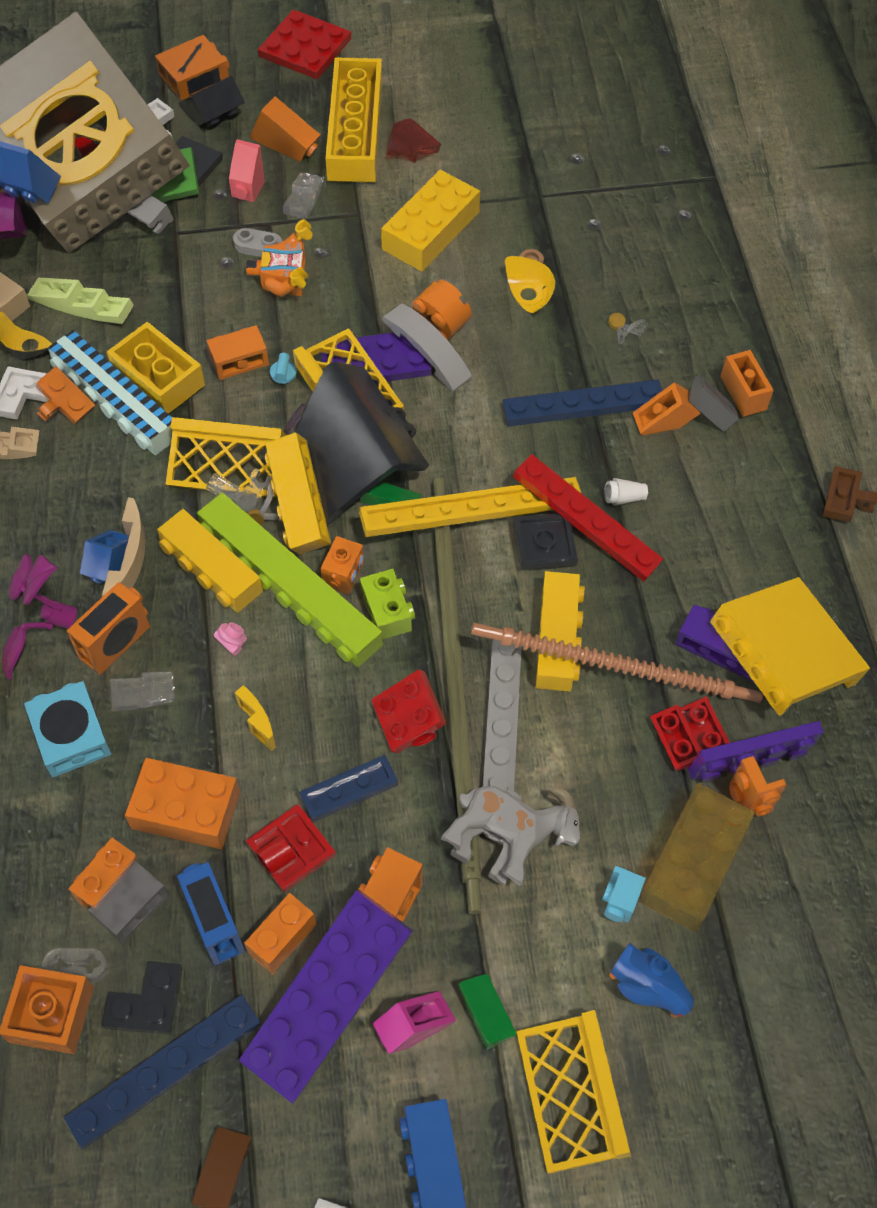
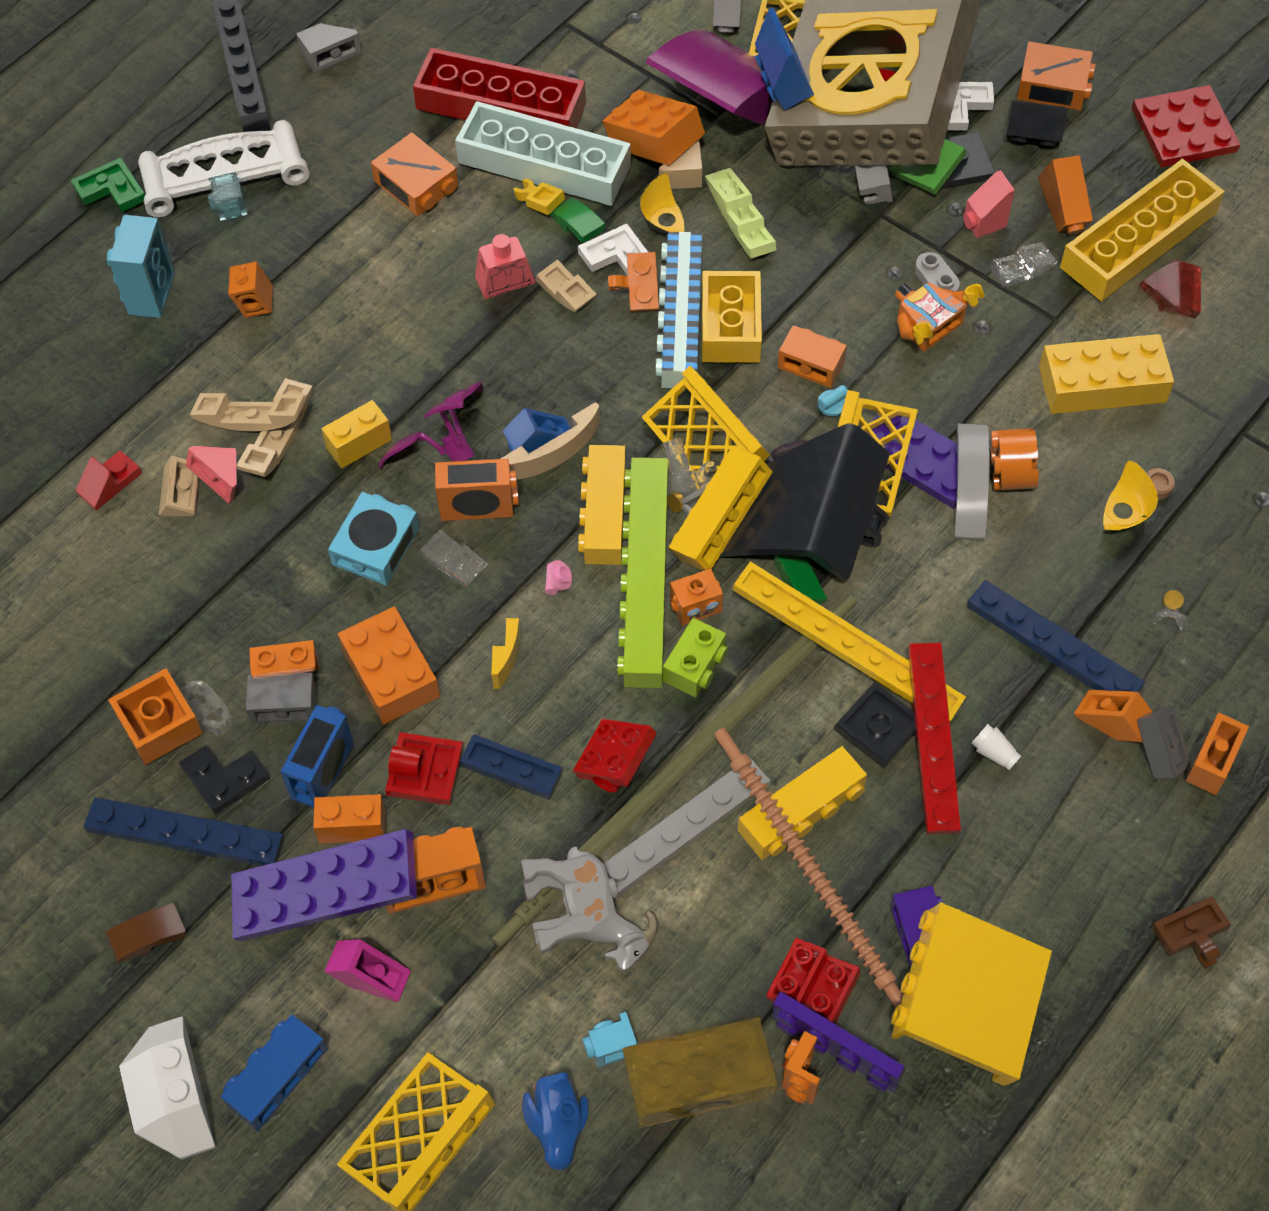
camera: 50 degrees right, 0 degrees up
green slope [458,973,517,1050] -> none

